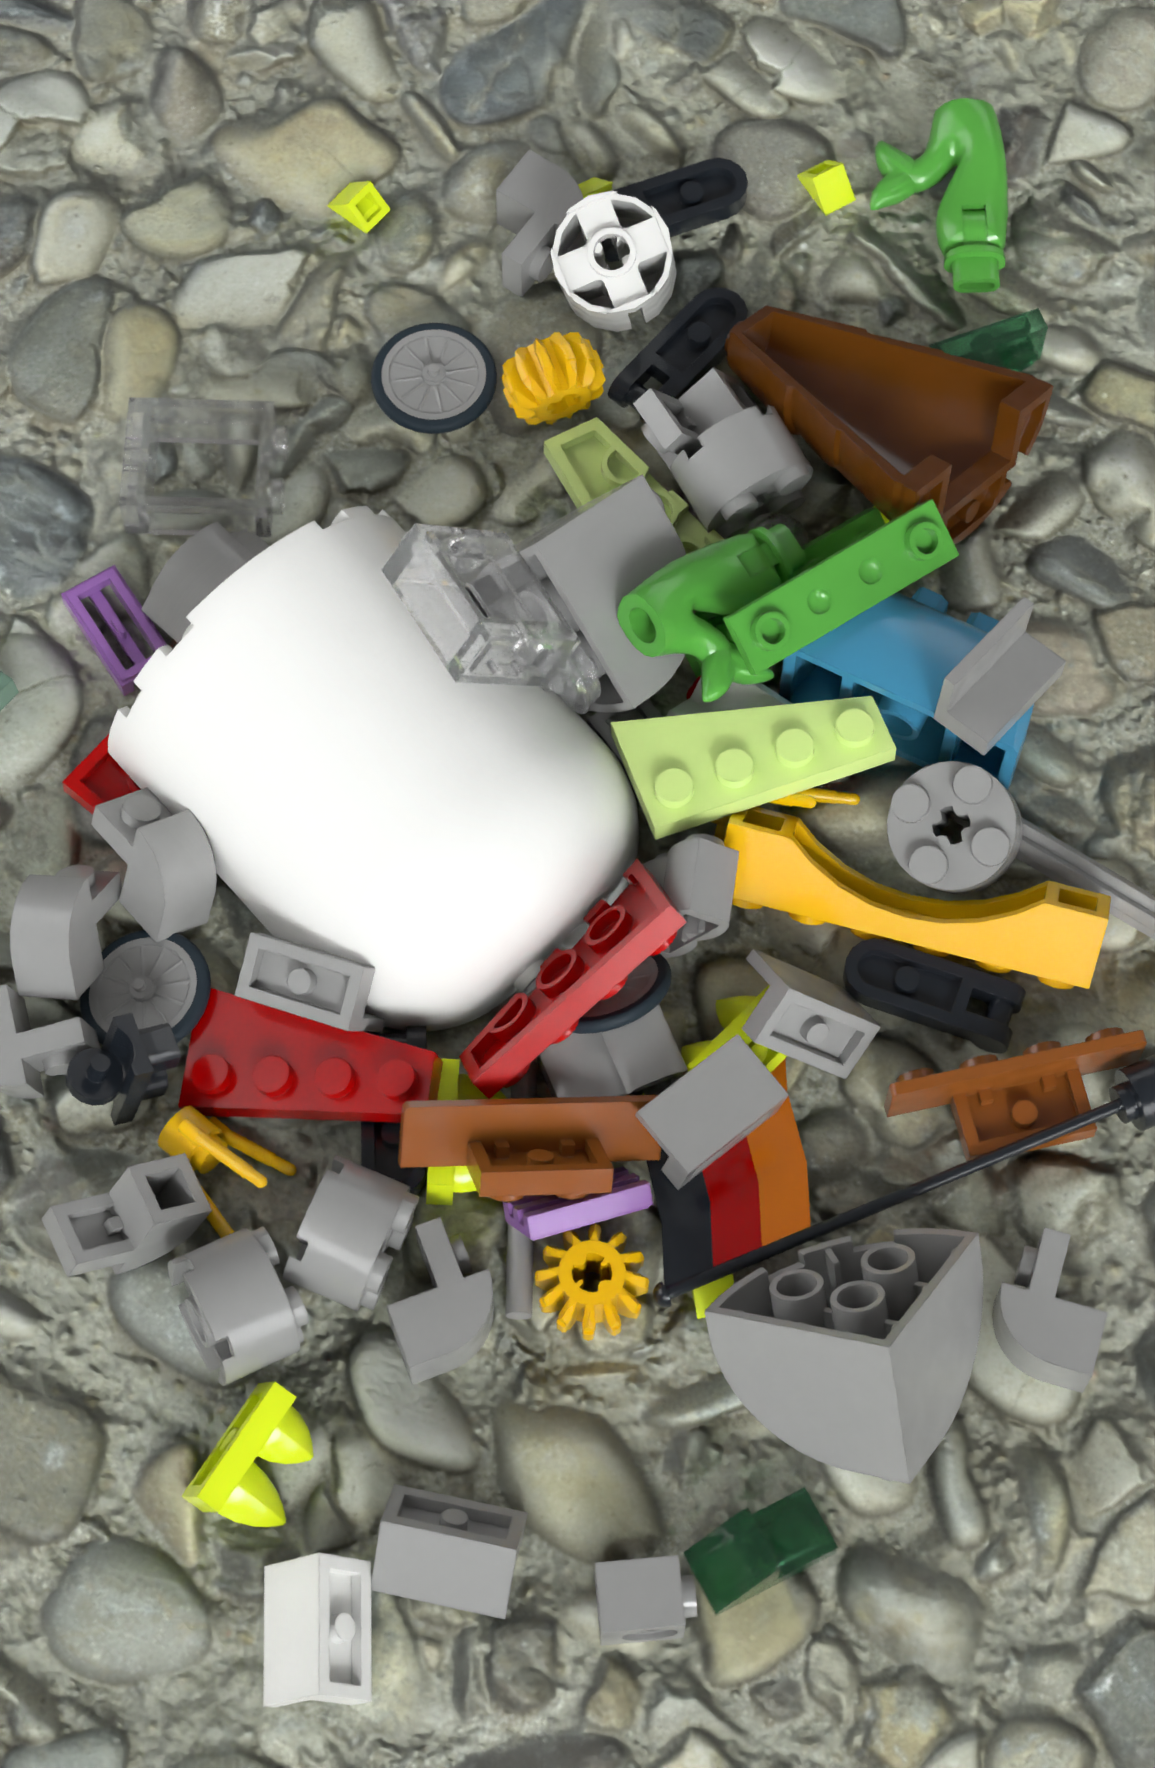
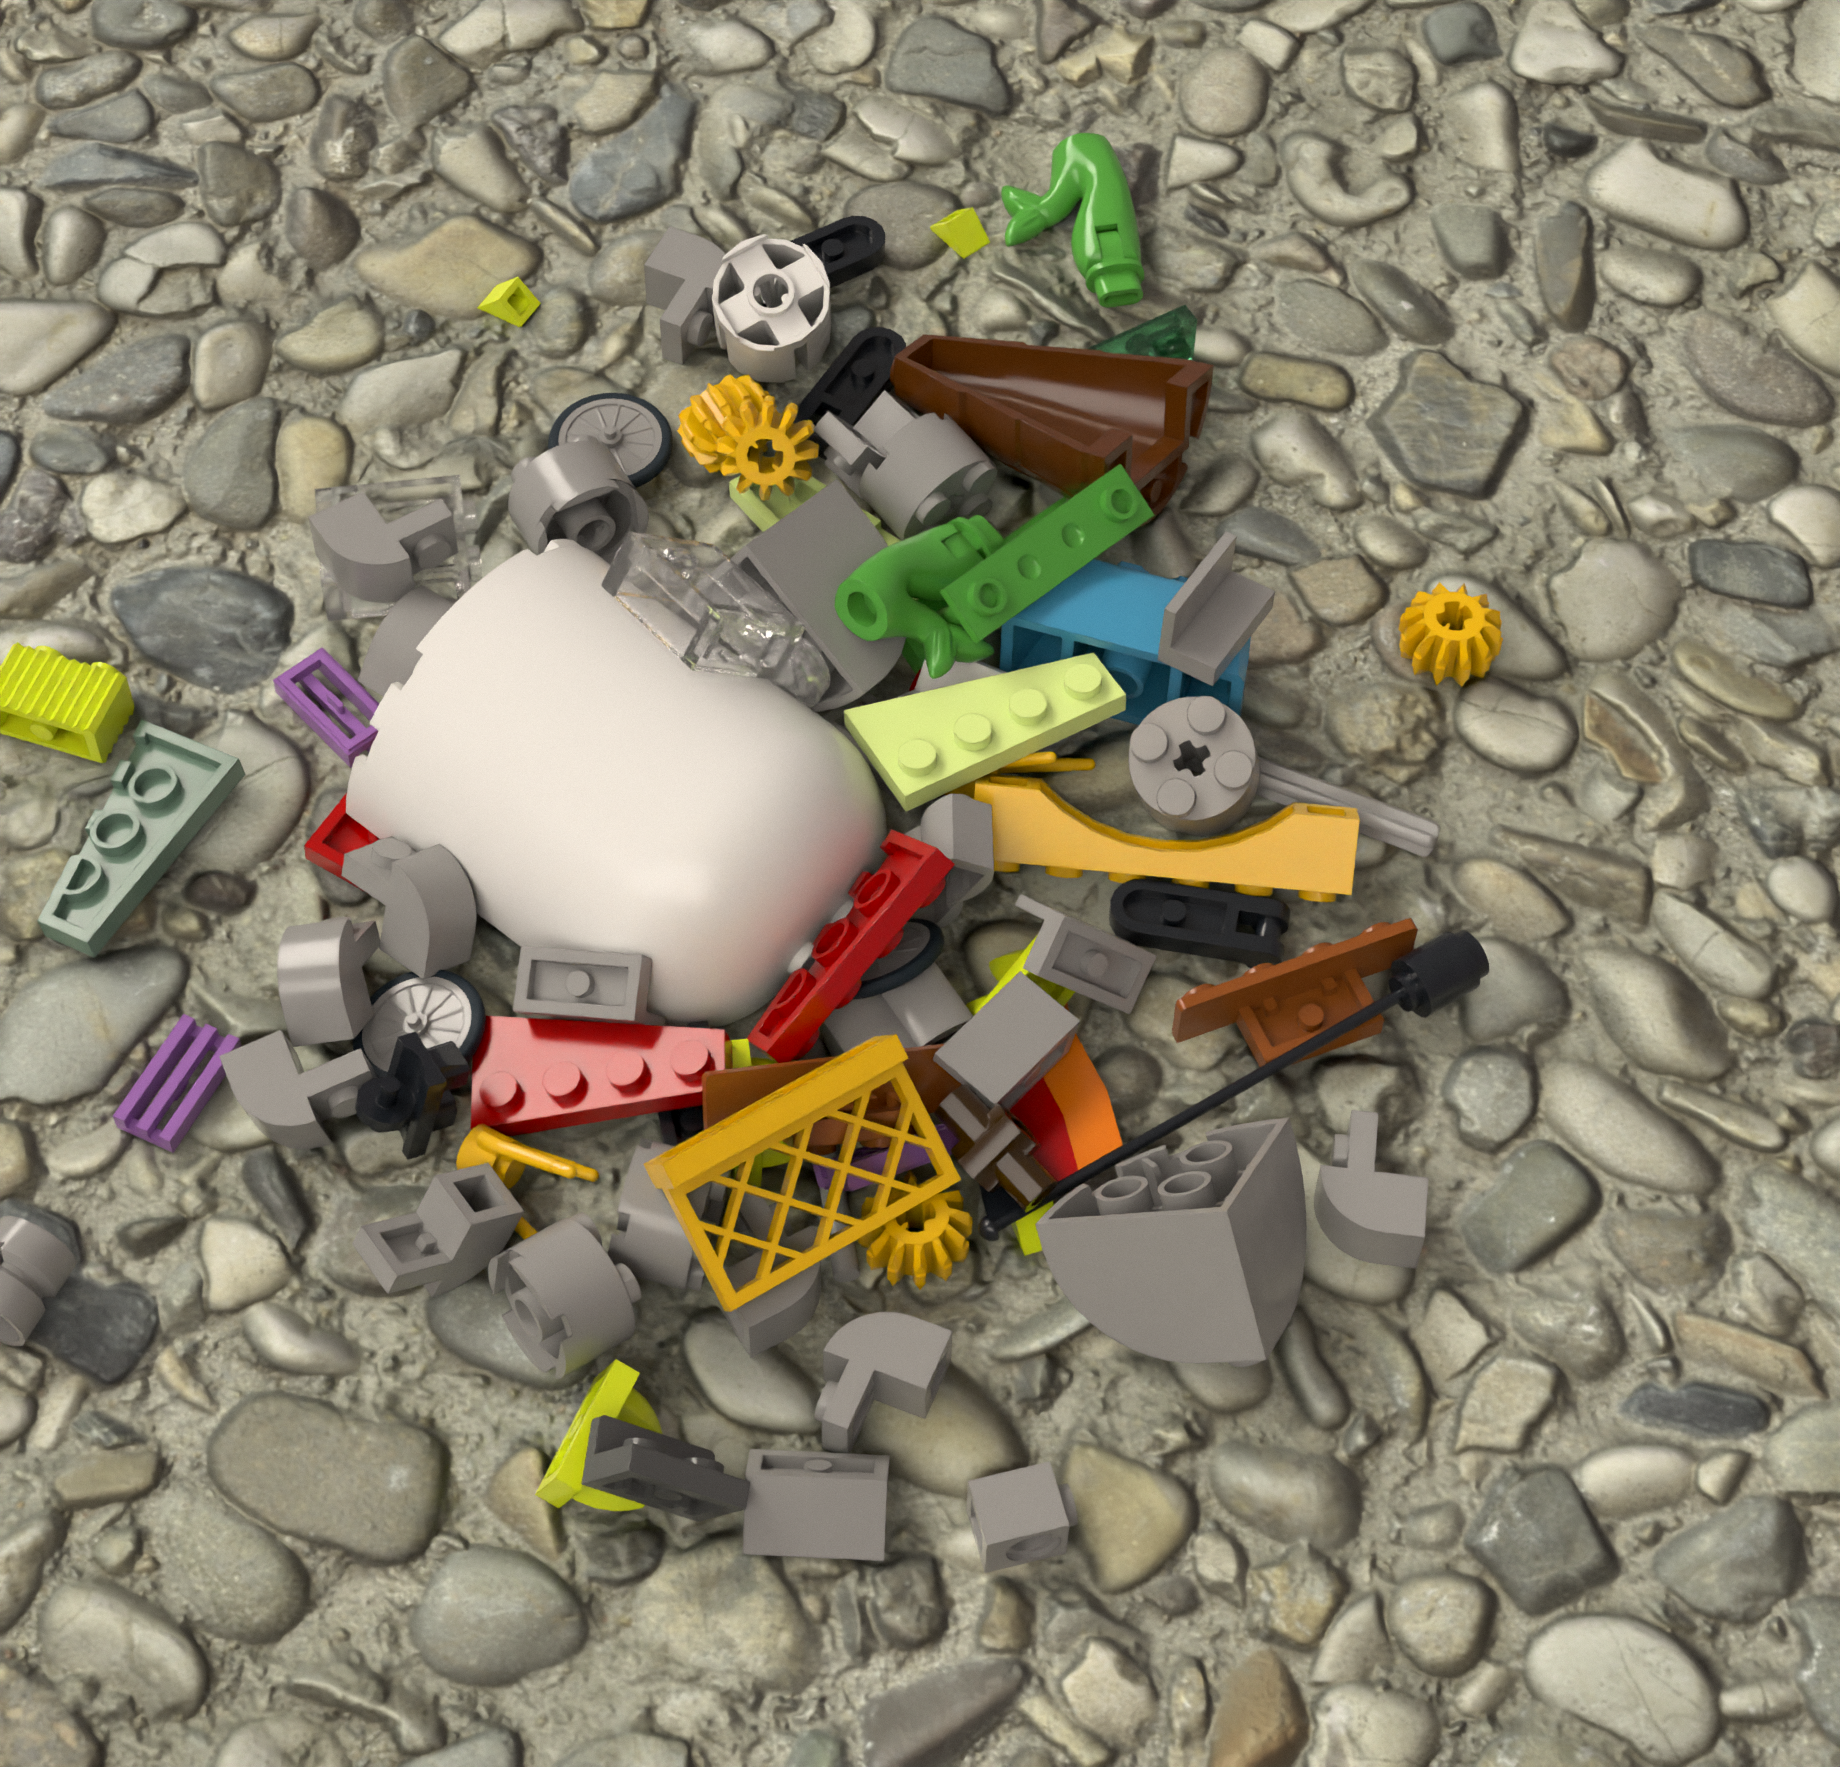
camera: 10 degrees left, 10 degrees down
white panel [263,1553,372,1708] -> none
clear green slope [683,1487,838,1616] -> none
none -> light grey brick [308,492,459,603]
none -> light grey brick [508,435,649,568]
none -> dark grey bracket [581,1415,750,1522]
none -> yellow fence [643,1034,961,1312]
none -> yellow gear [715,395,819,501]
none -> light grey brick [814,1312,953,1454]
none -> dark brown axle [934,1084,1058,1212]

